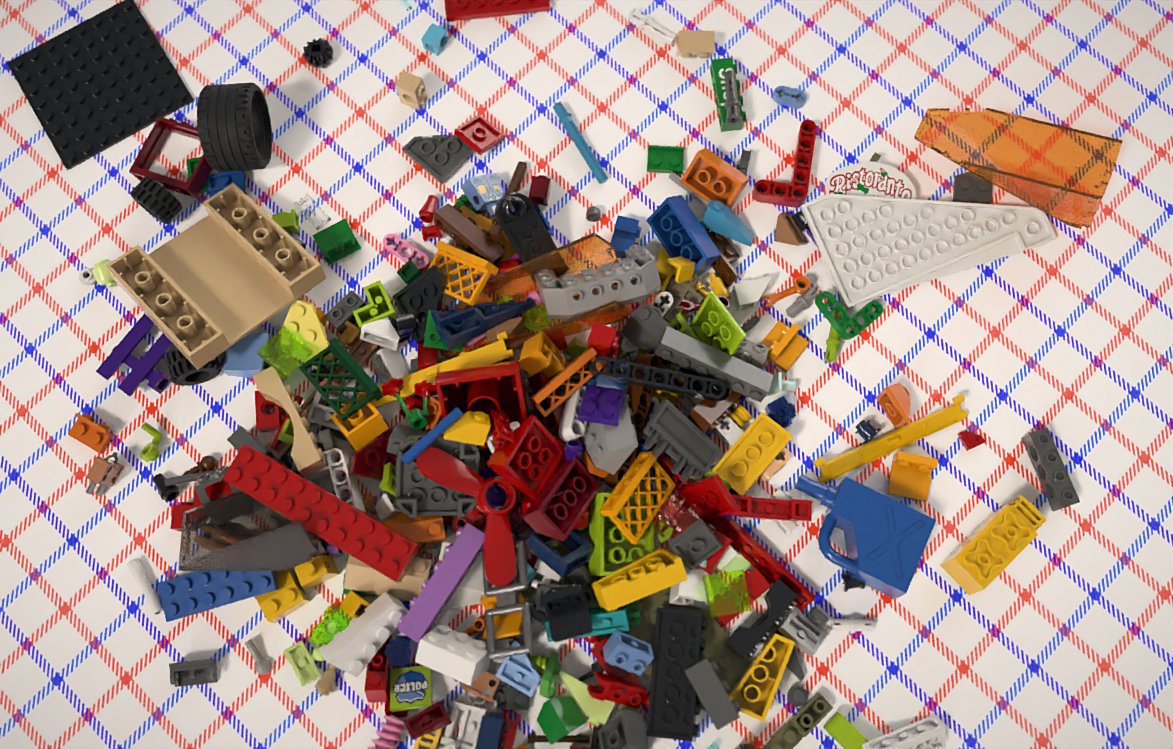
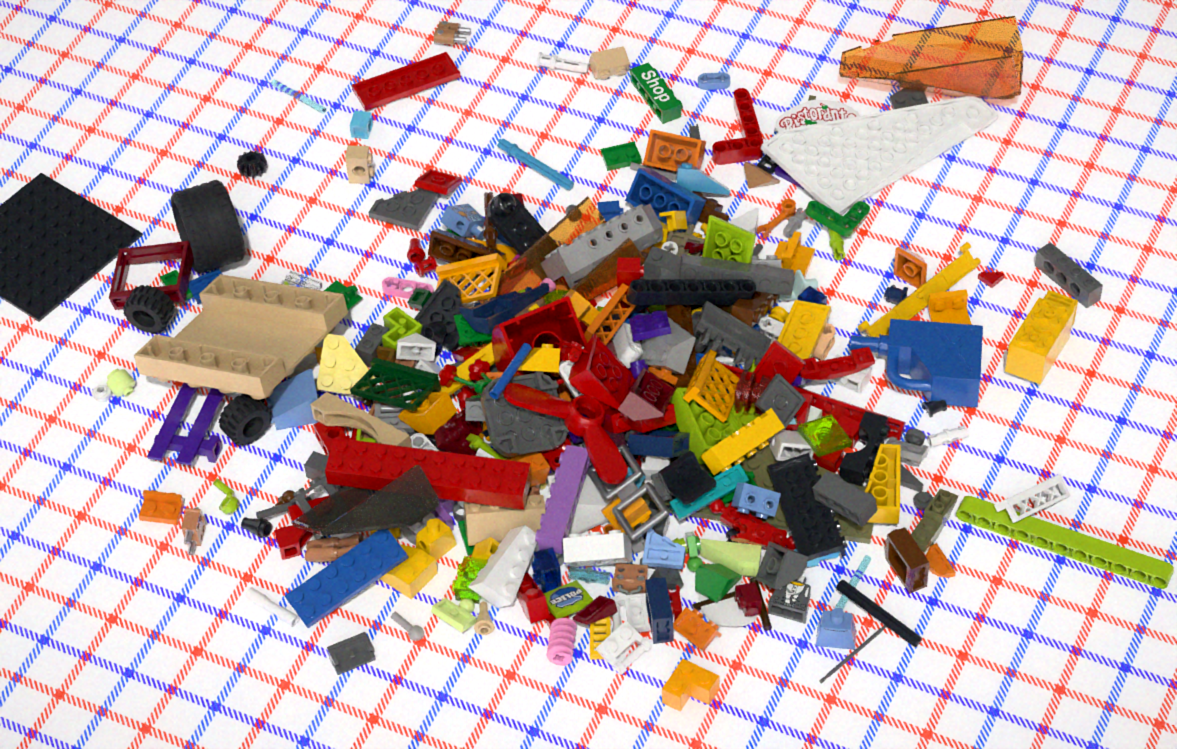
camera: 20 degrees left, 25 degrees down
clear neon green plate [257,326,314,379] -> none
dark grey pin [724,70,742,125] -> none

